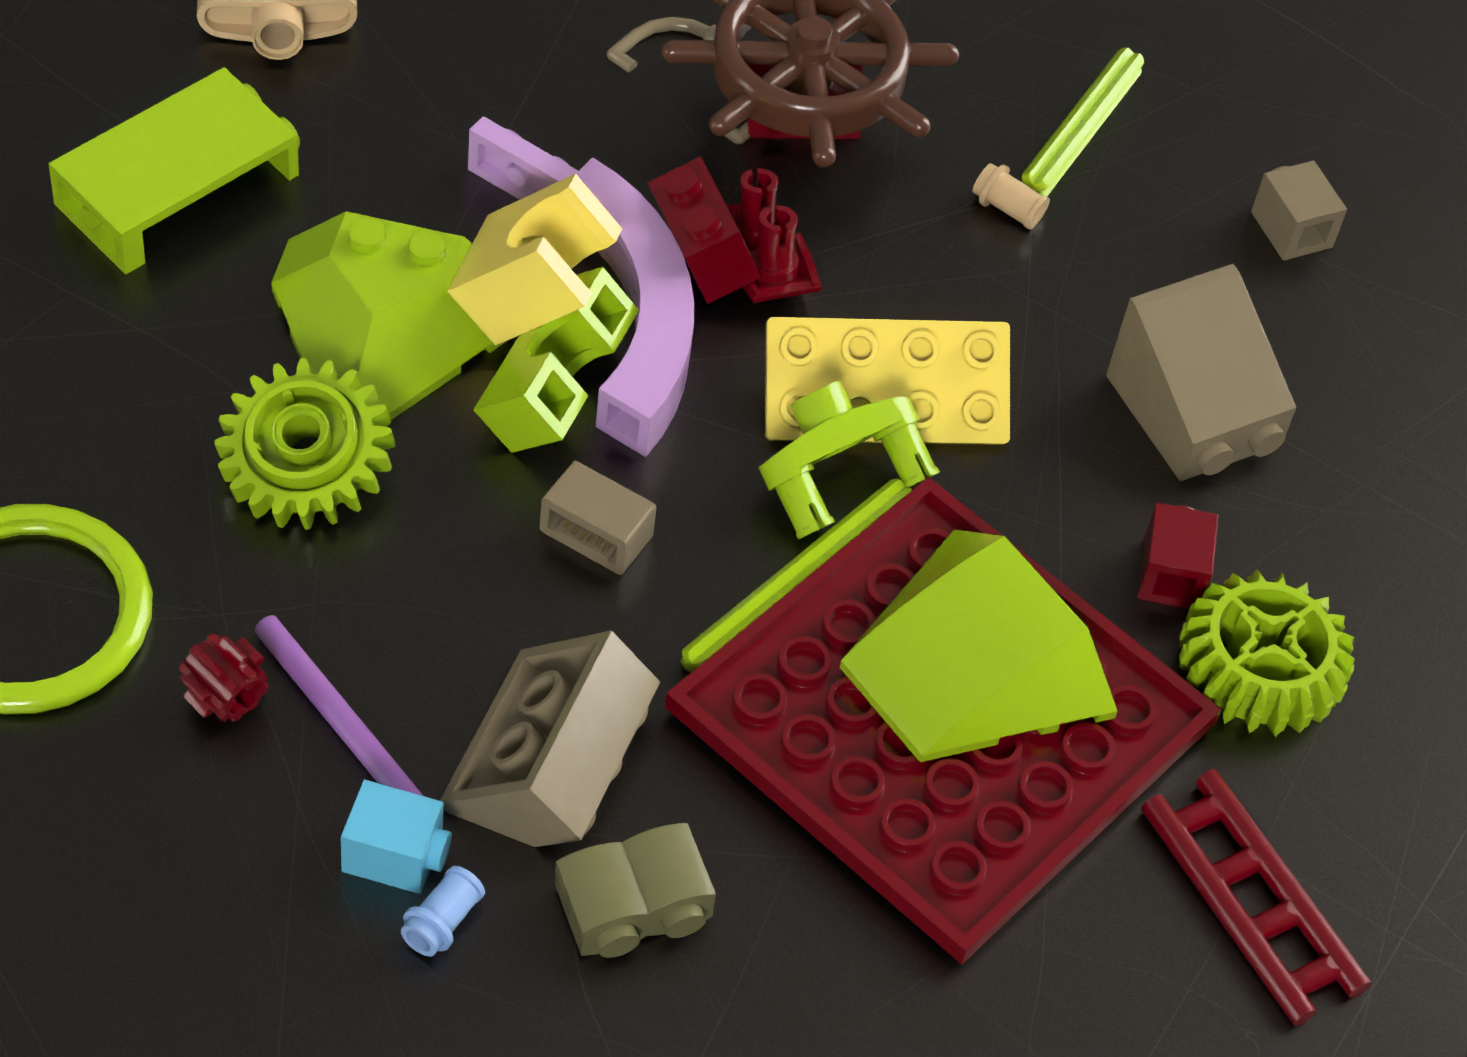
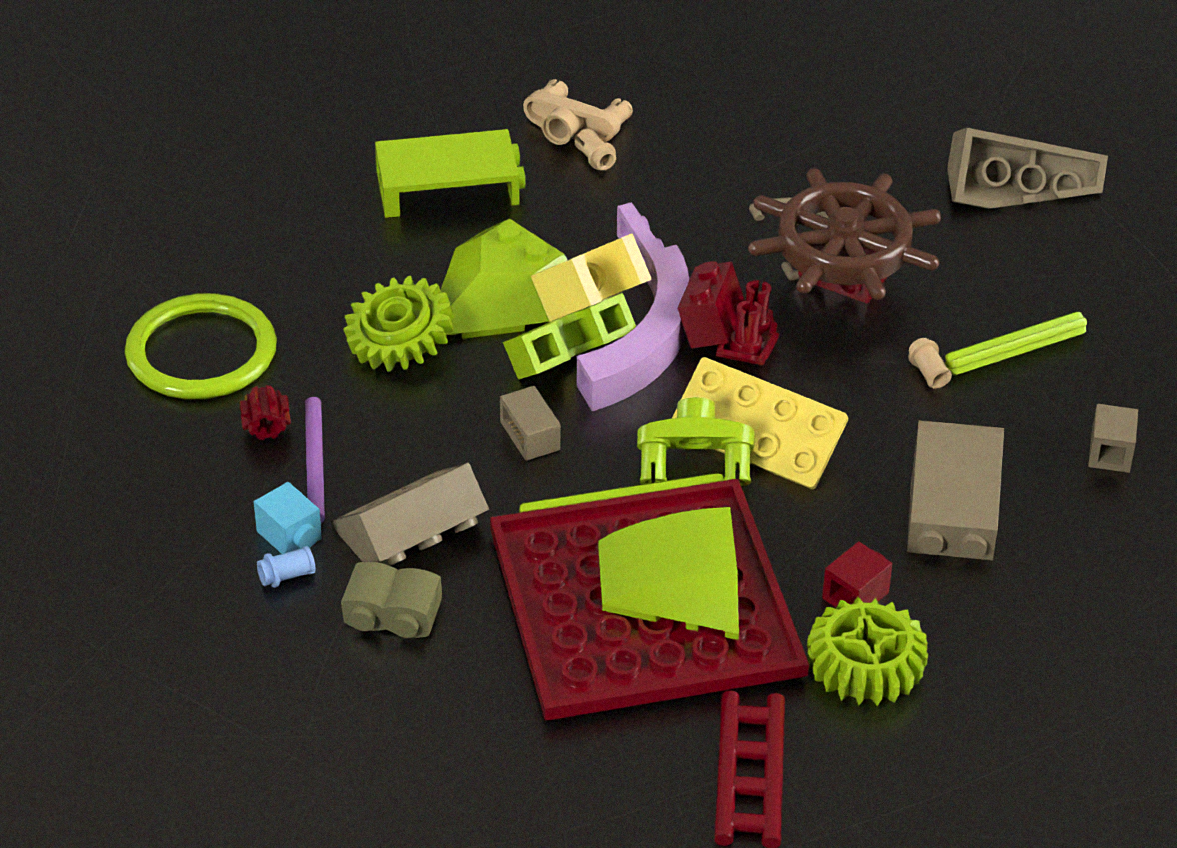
camera: 40 degrees right, 10 degrees down
none -> tan pin [575,129,616,170]

